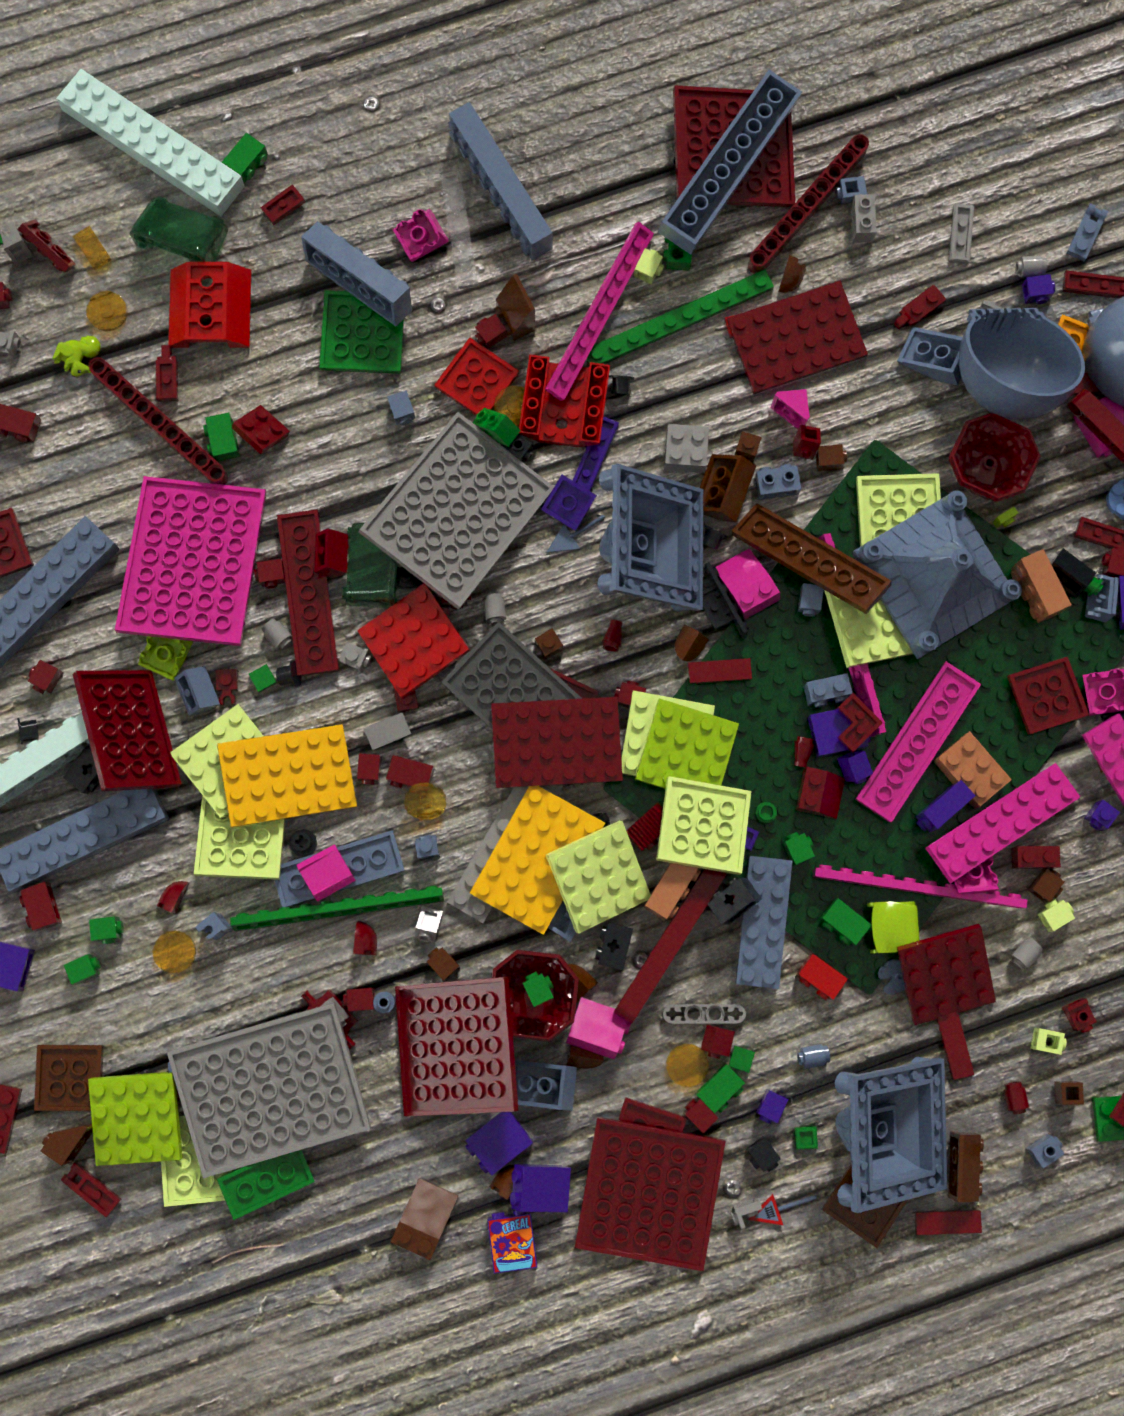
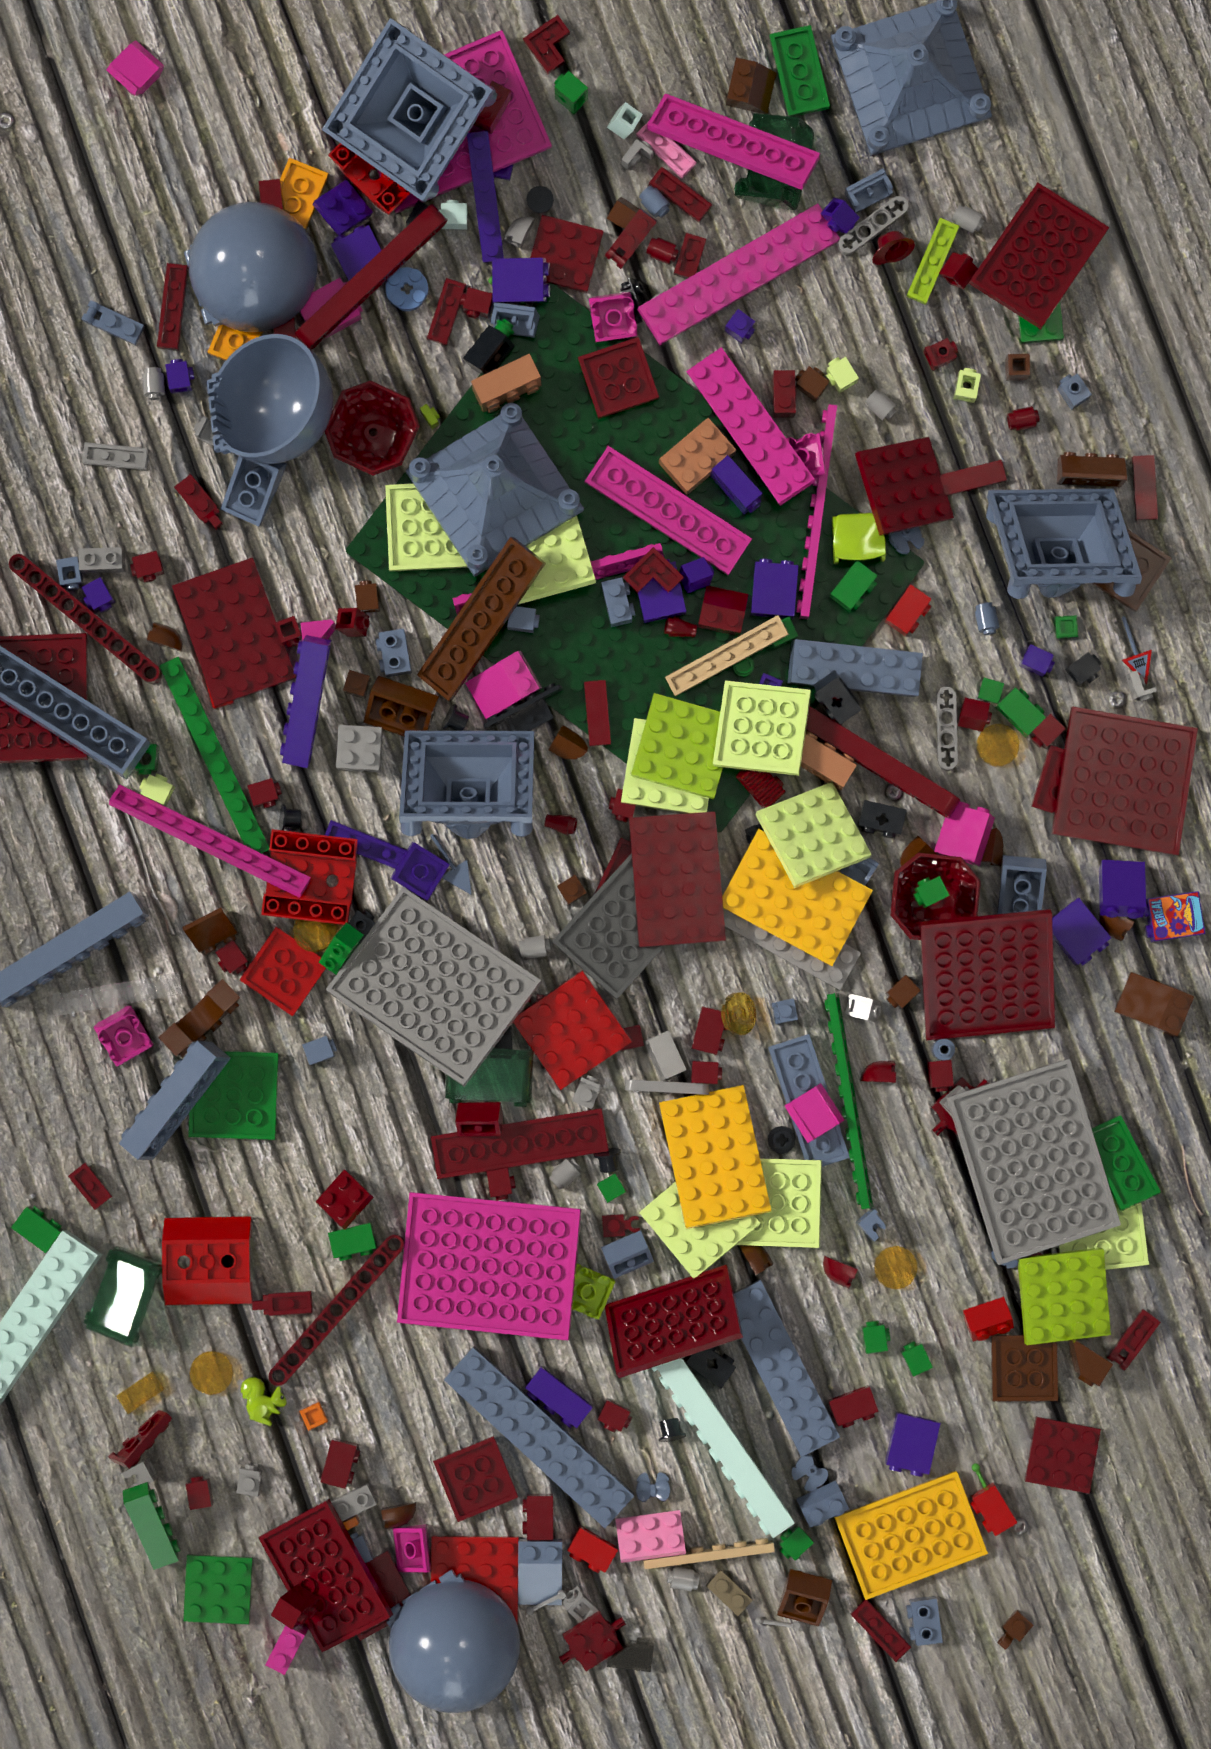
camera: 90 degrees left, 5 degrees up
none -> dark purple brick [82,577,115,613]
none -> dark red brick [130,551,165,583]
none -> reddish brown brick [158,979,240,1058]
none -> dark red brick [247,778,282,809]
none -> dark red brick [274,616,302,648]
none -> dark purple brick [280,635,332,768]
none -> orange tile [299,1401,328,1431]
none -> dark purple brick [525,1366,593,1428]
none -> light grey beam [625,1079,709,1095]
none -> tan plate [665,615,789,696]
none -> reddish brown brick [739,1245,774,1275]
none -> dark purple brick [750,559,798,619]
none -> red brick [963,1297,1014,1342]

